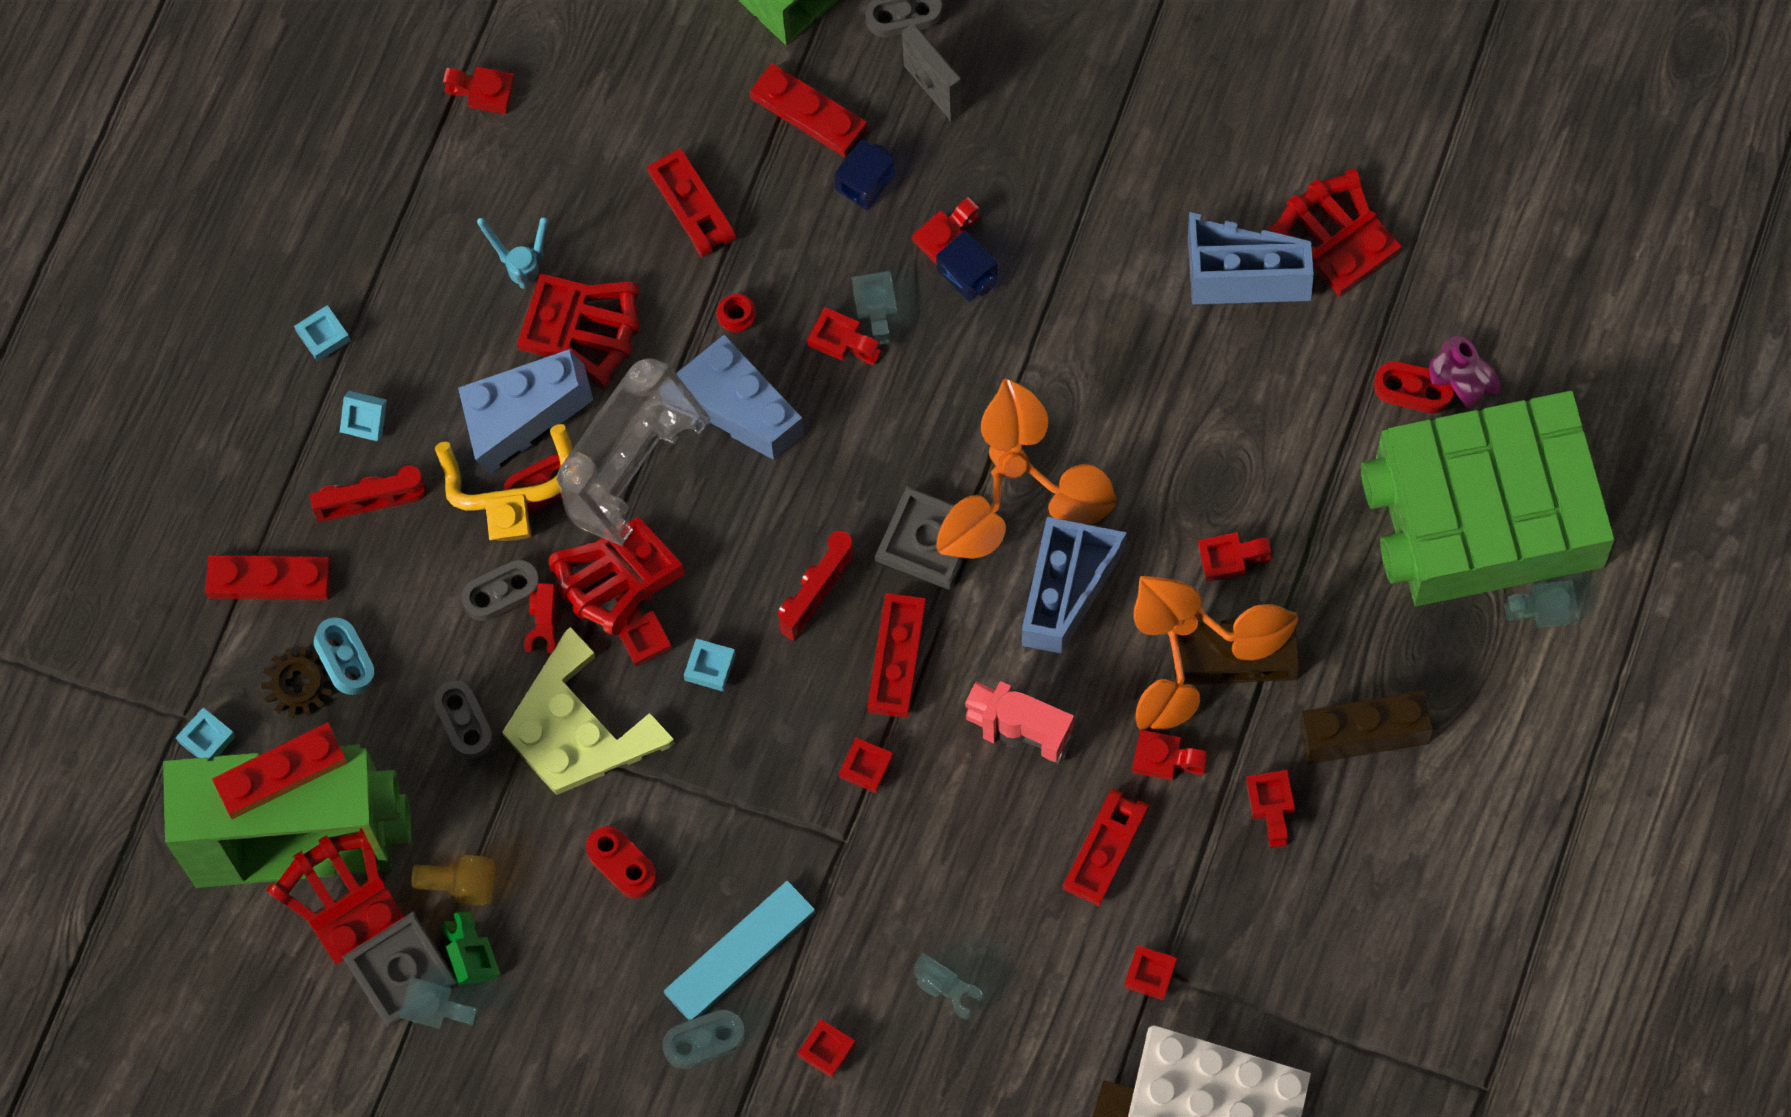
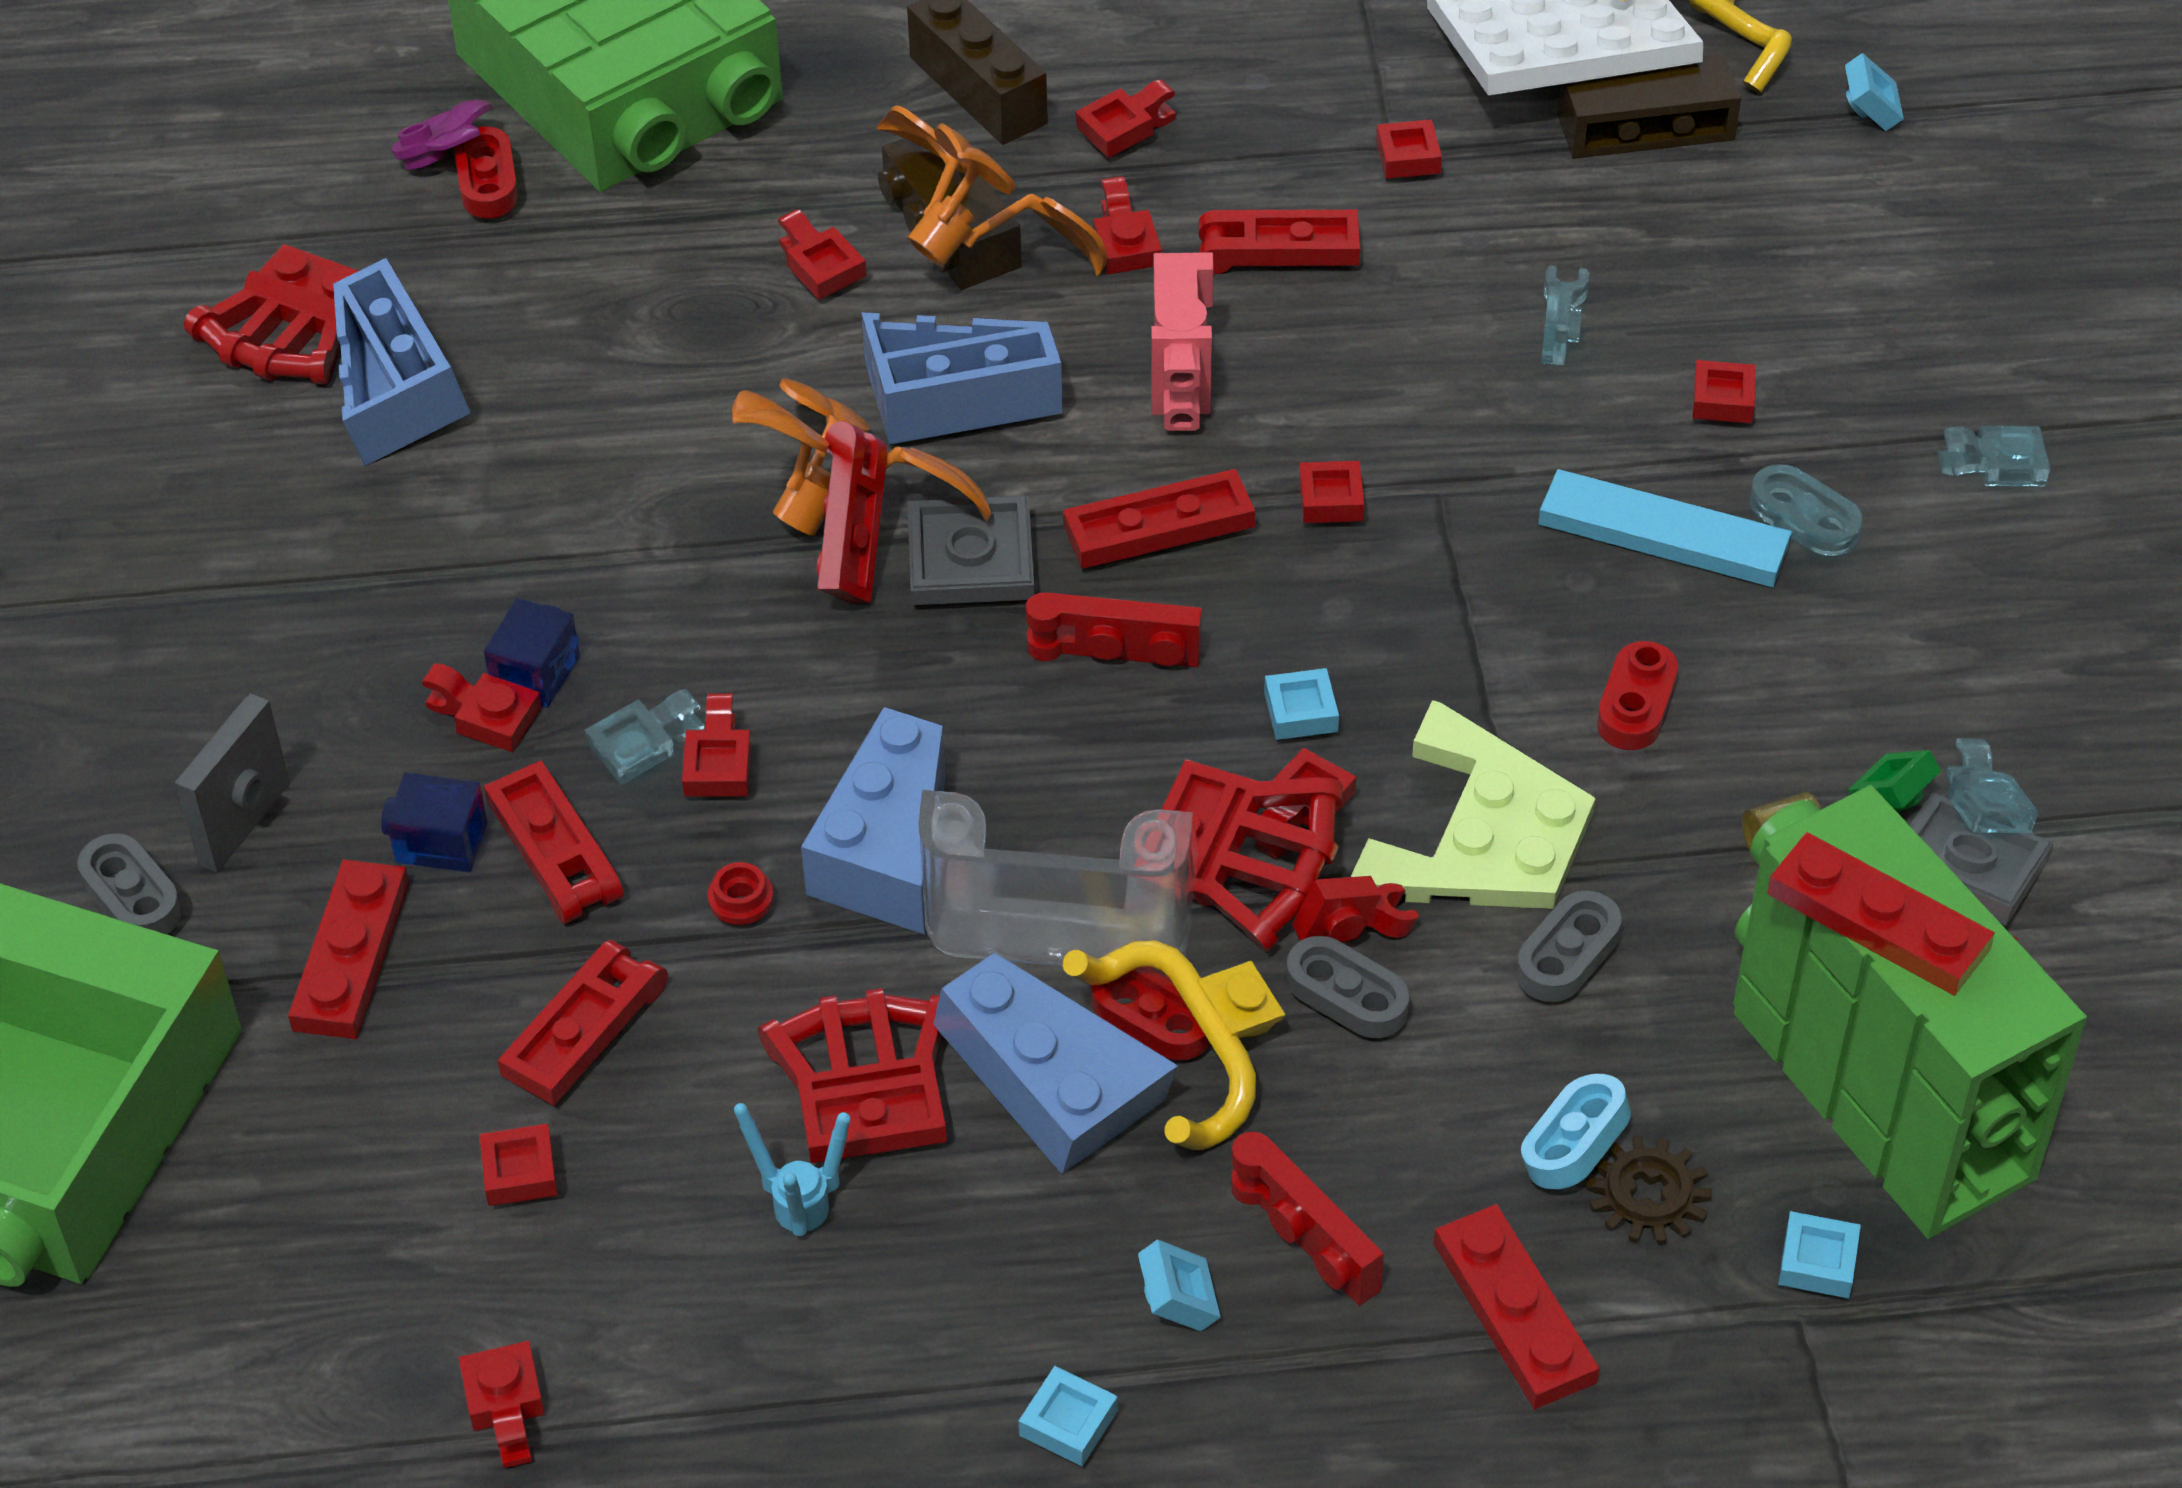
camera: 120 degrees left, 20 degrees down
none -> red plate [479,1123,558,1206]
none -> red plate [483,760,624,925]
none -> red plate [817,421,888,603]

